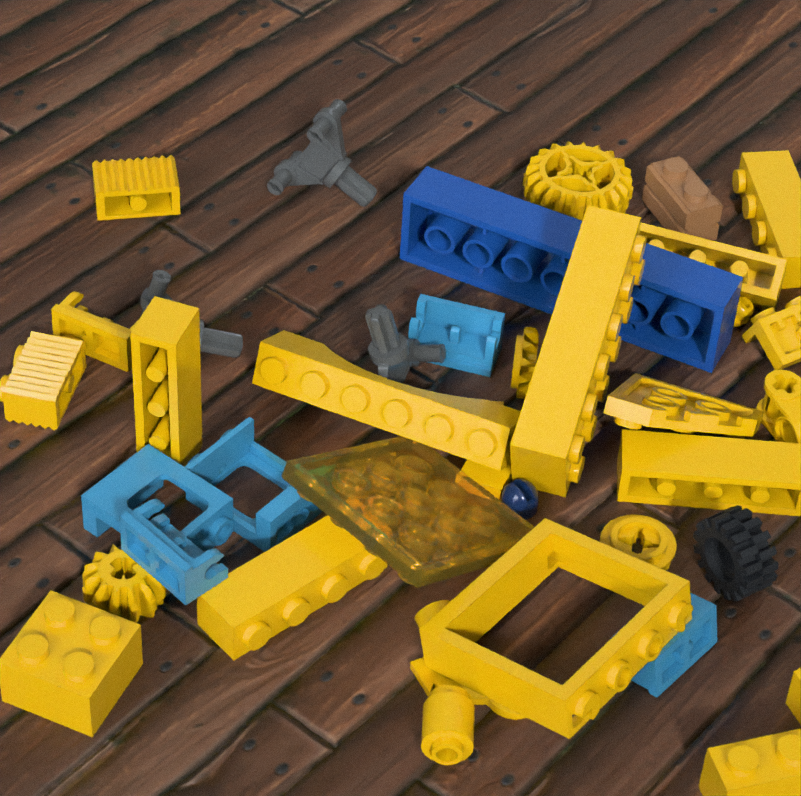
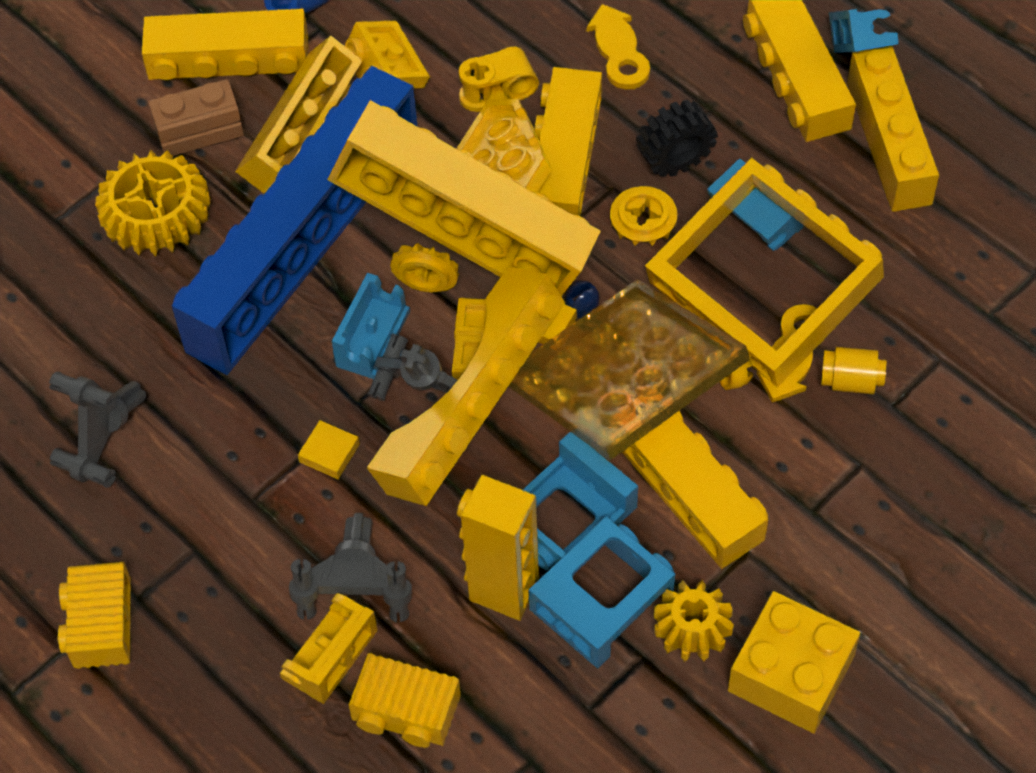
camera: 80 degrees left, 15 degrees up
dark azure hinge [119,499,228,605] -> none
none -> yellow tile [298,420,360,479]

